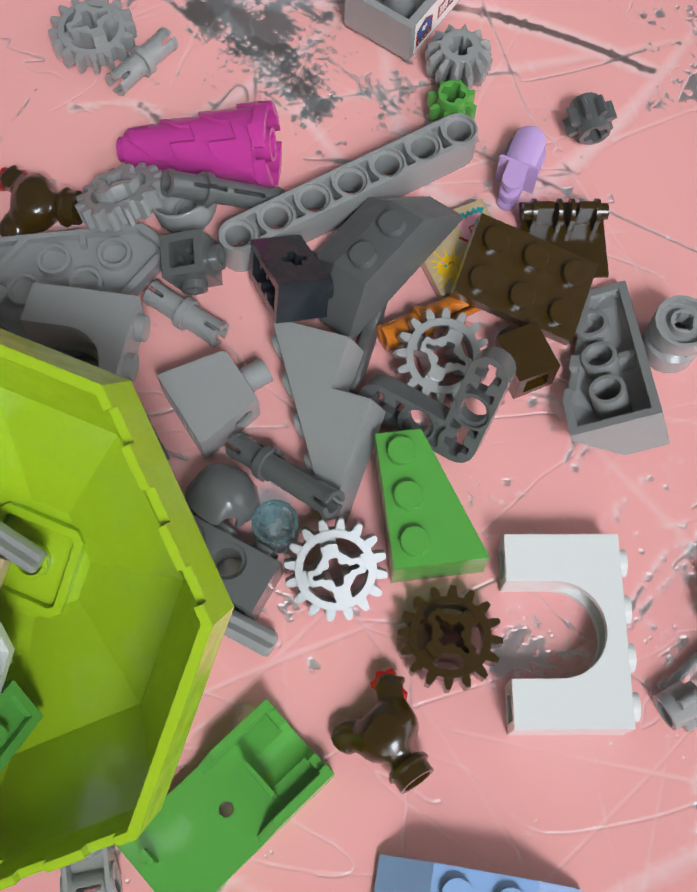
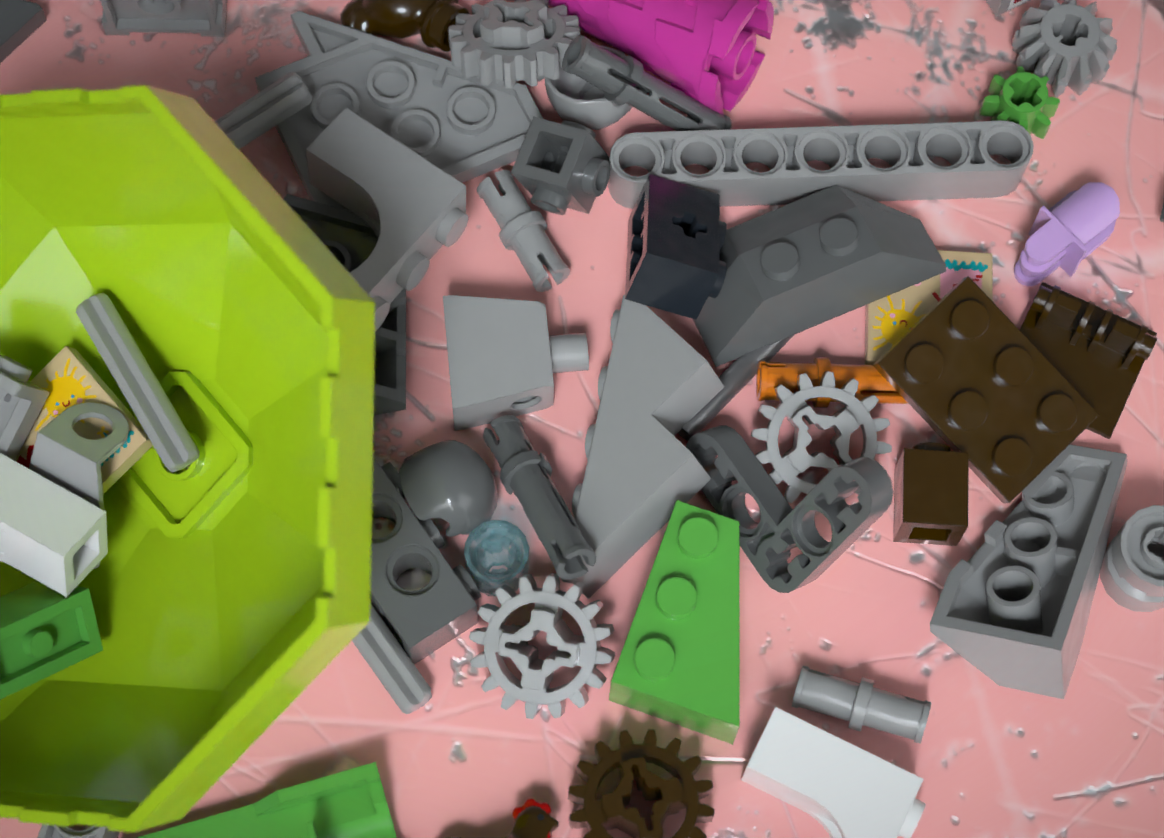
camera: 25 degrees right, 0 degrees up
none -> light grey pin [791,665,932,744]

